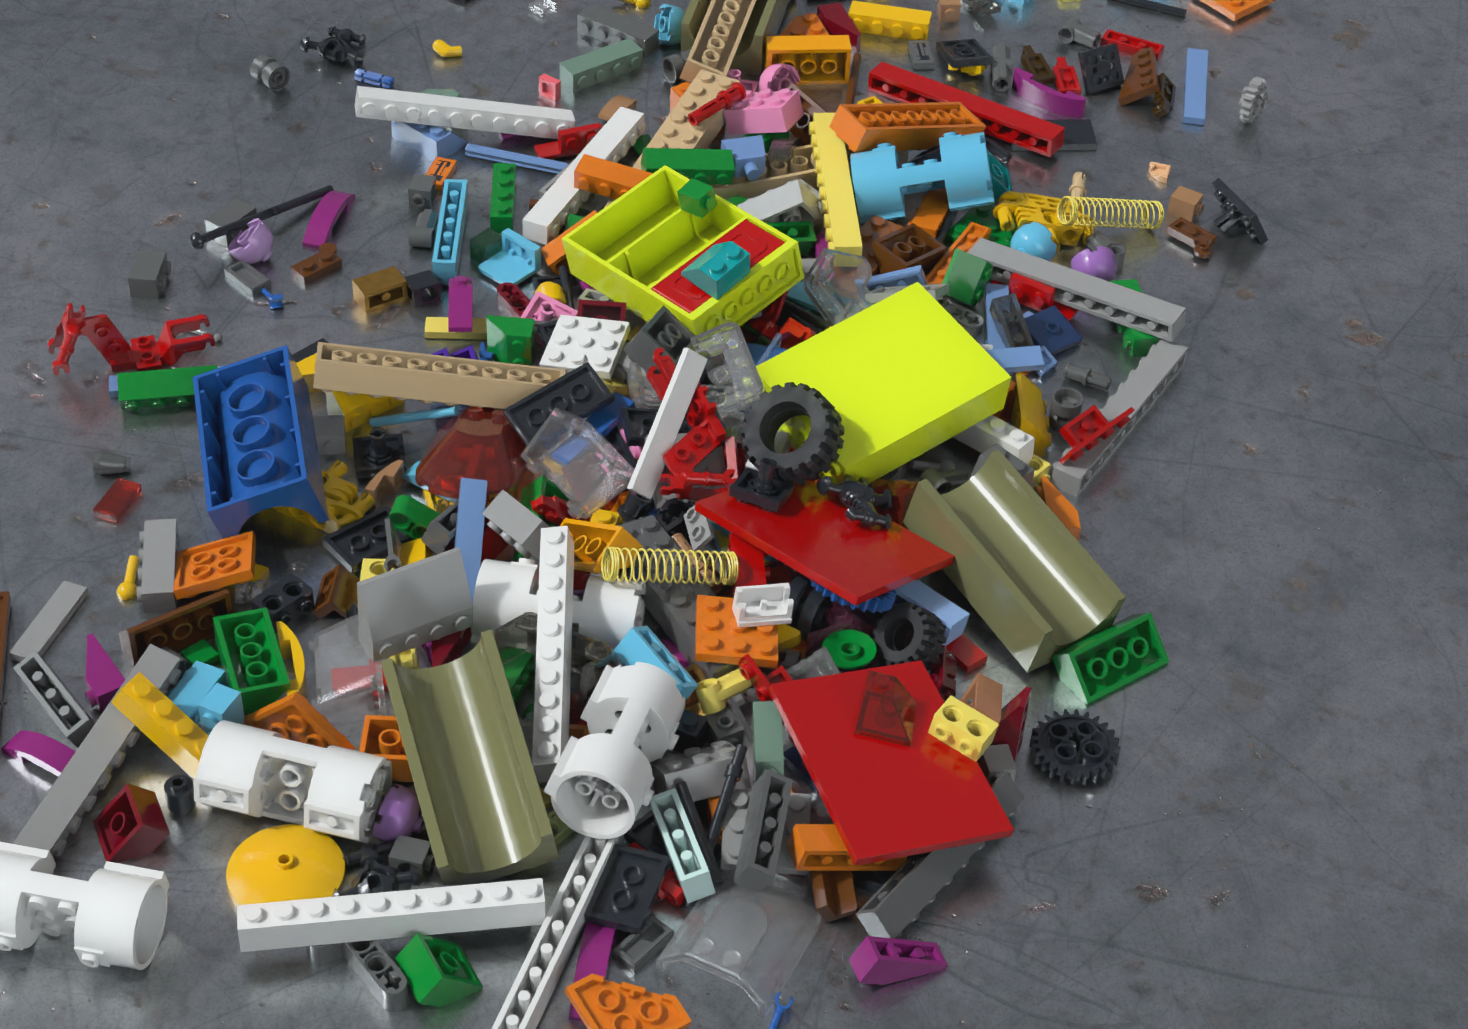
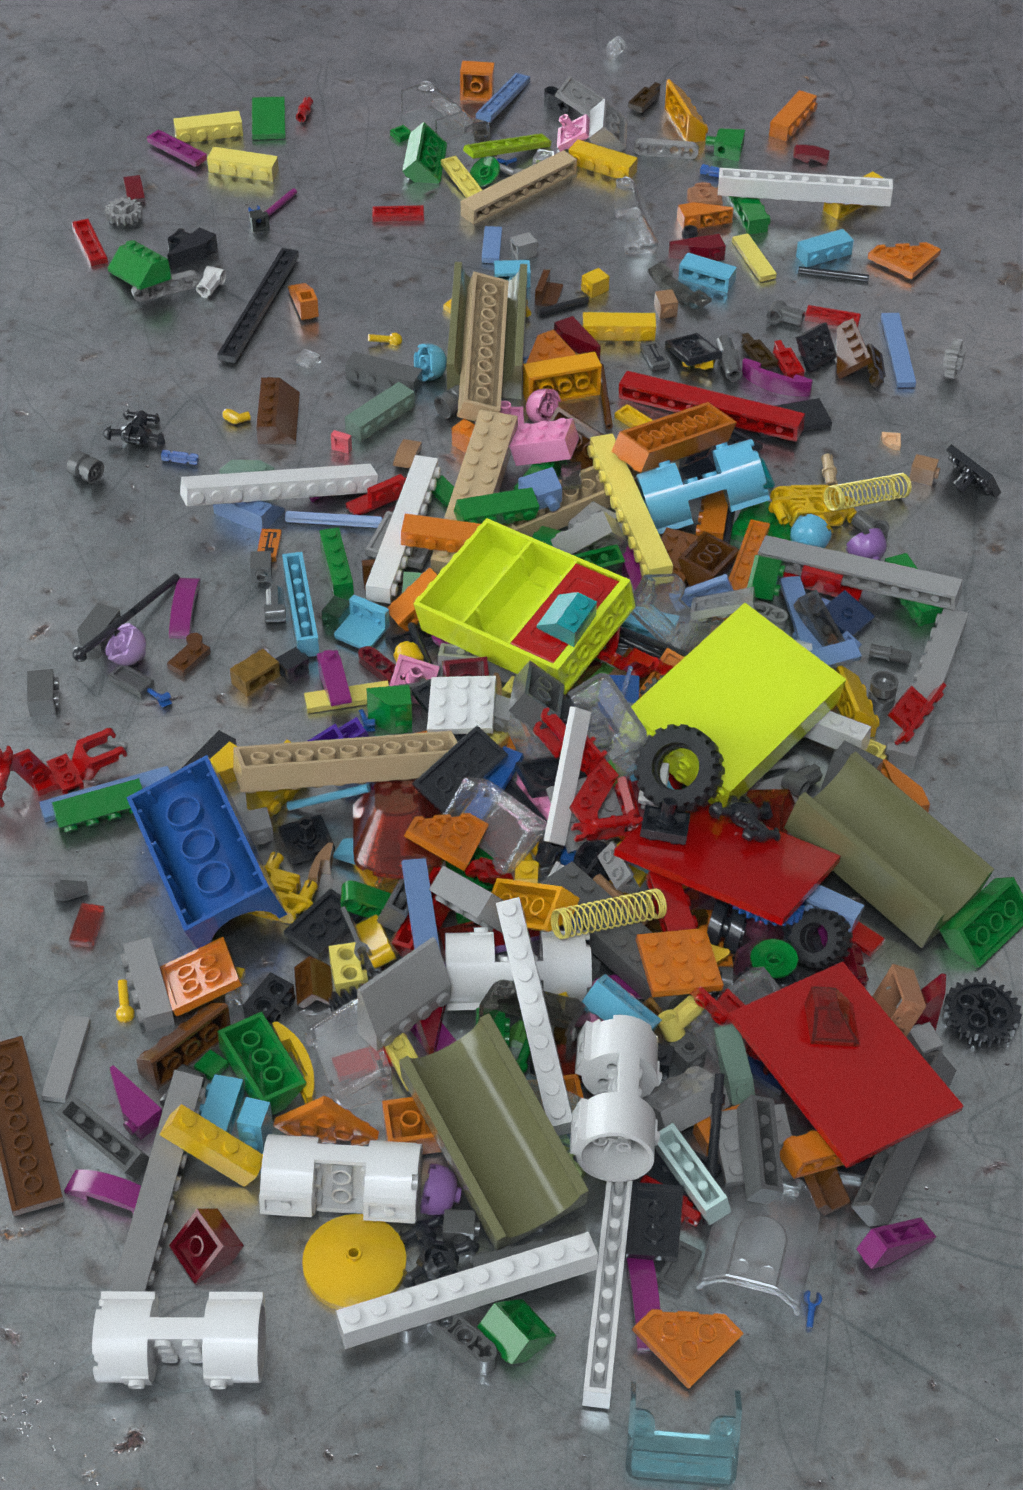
camera: 10 degrees left, 5 degrees up
black brick [164,775,196,817] -> none
black bar [675,781,724,887] -> none
green brick [677,178,717,219] -> none
red pin [687,82,746,127] -> none
white hinge [732,583,793,628] -> none
light yellow brick [928,696,999,762] -> none
reddish brown hinge [1167,217,1217,258] -> none
none -> reddish brown slope [256,377,300,444]
none -> orange plate [404,813,489,871]

